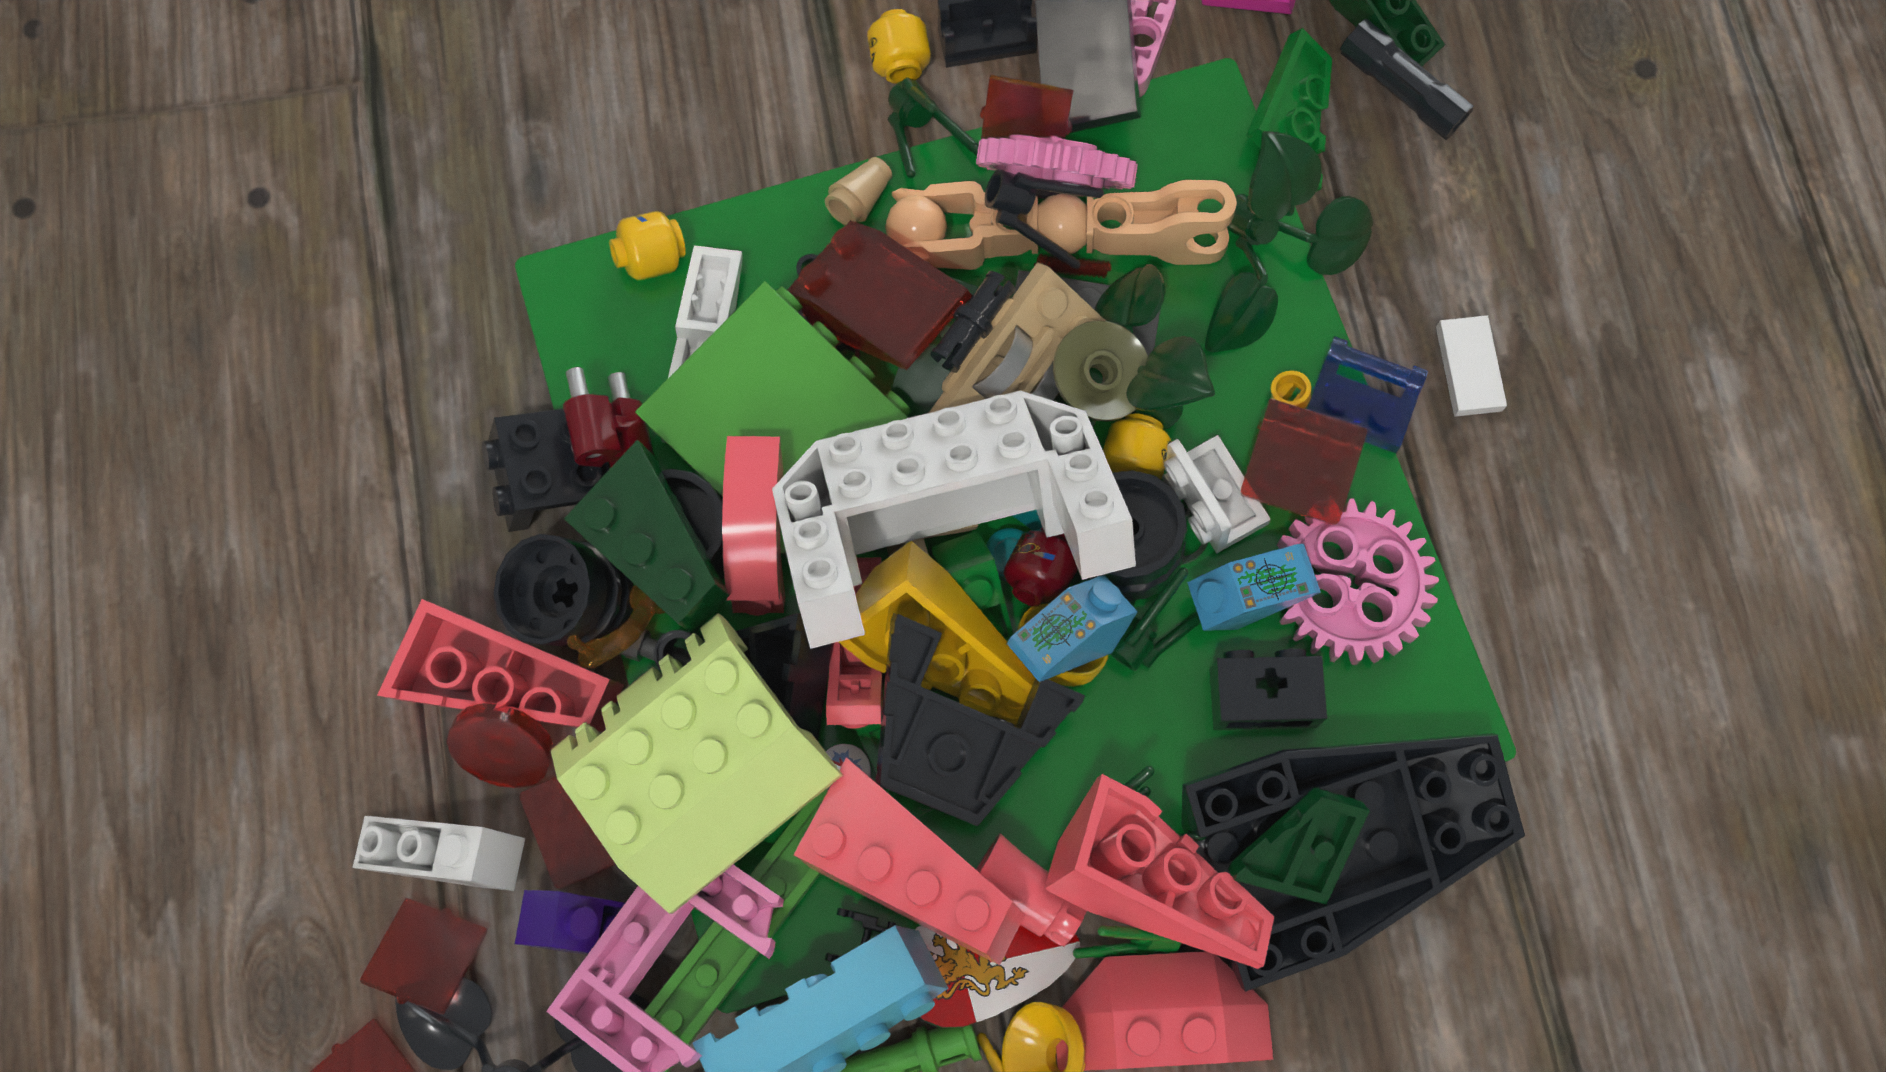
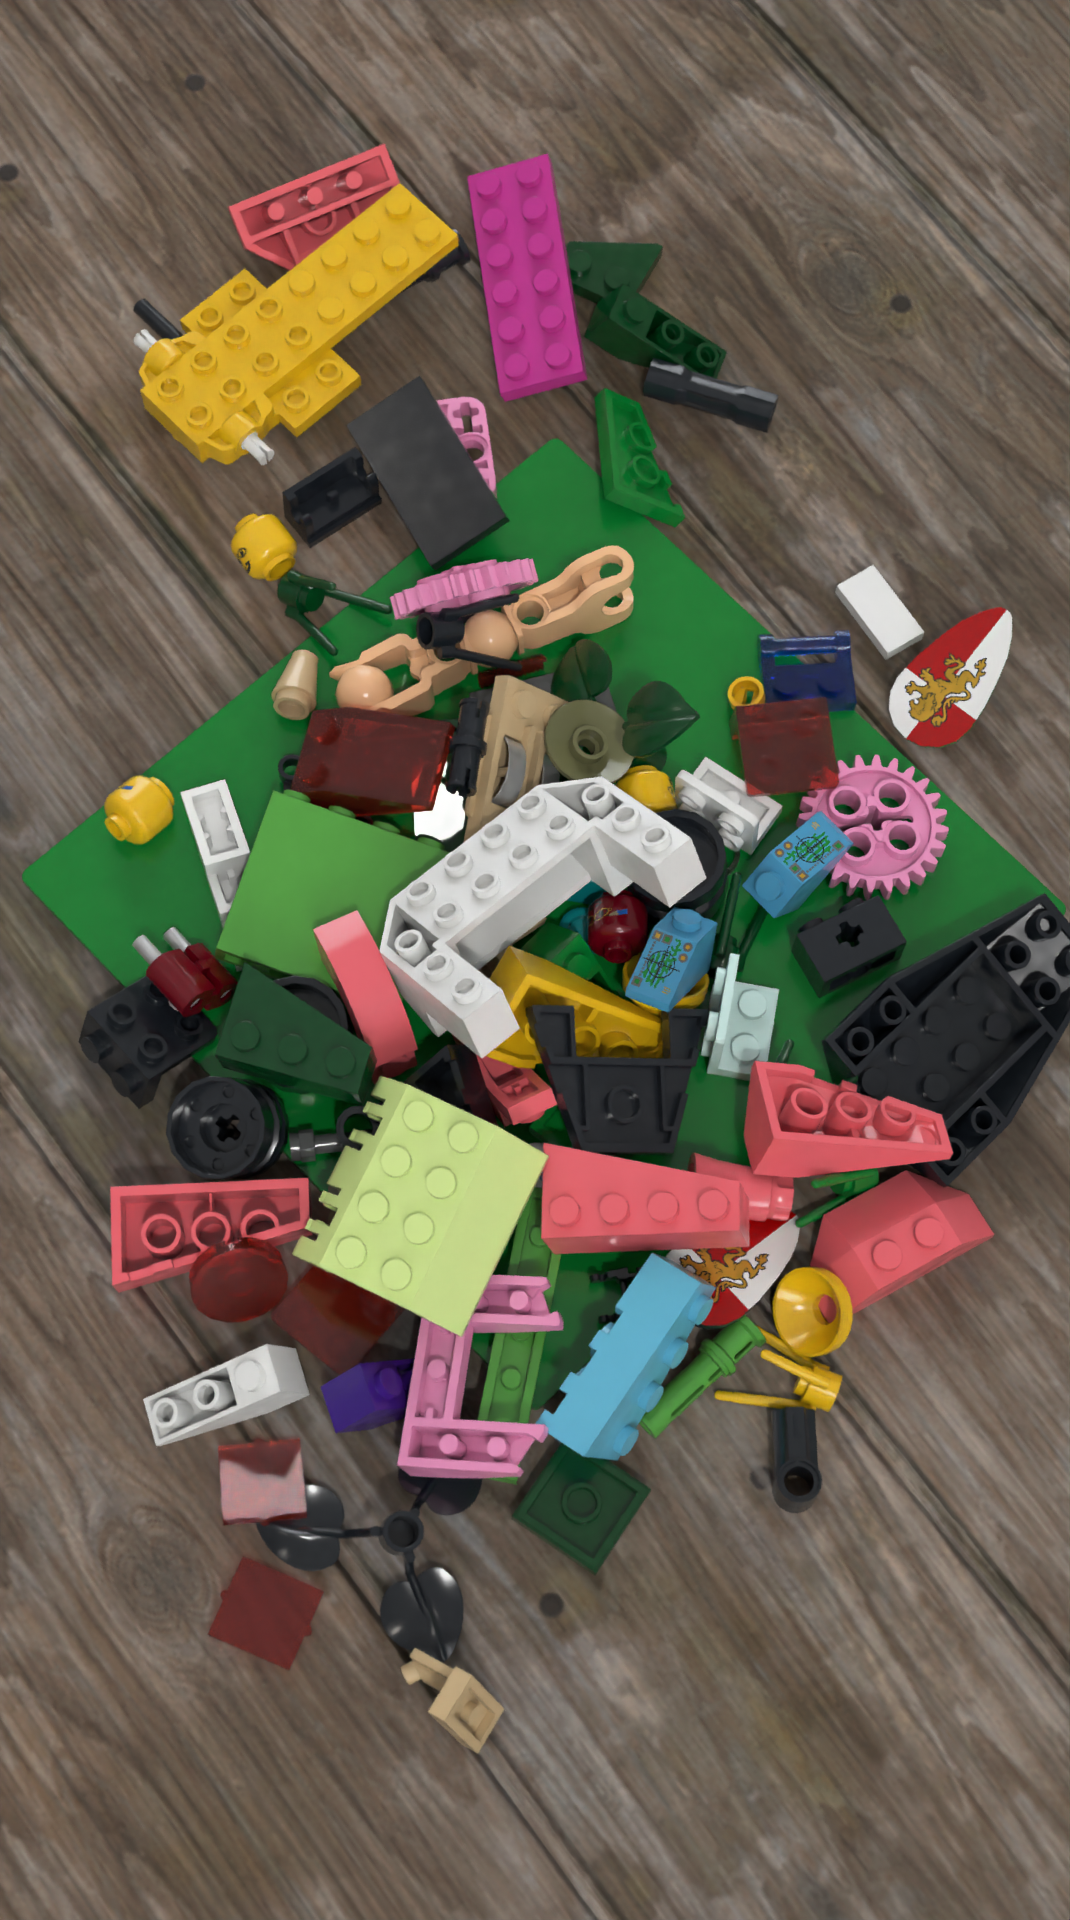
camera: 30 degrees left, 5 degrees down
clear orange piece [567,585,665,669] -> none
clear red piece [979,75,1074,139] -> none
dark green plant [1205,131,1373,352] -> none
dark green wing [1228,788,1370,904] -> none
none -> light aqua bracket [701,953,779,1081]
none -> shield [889,607,1013,748]

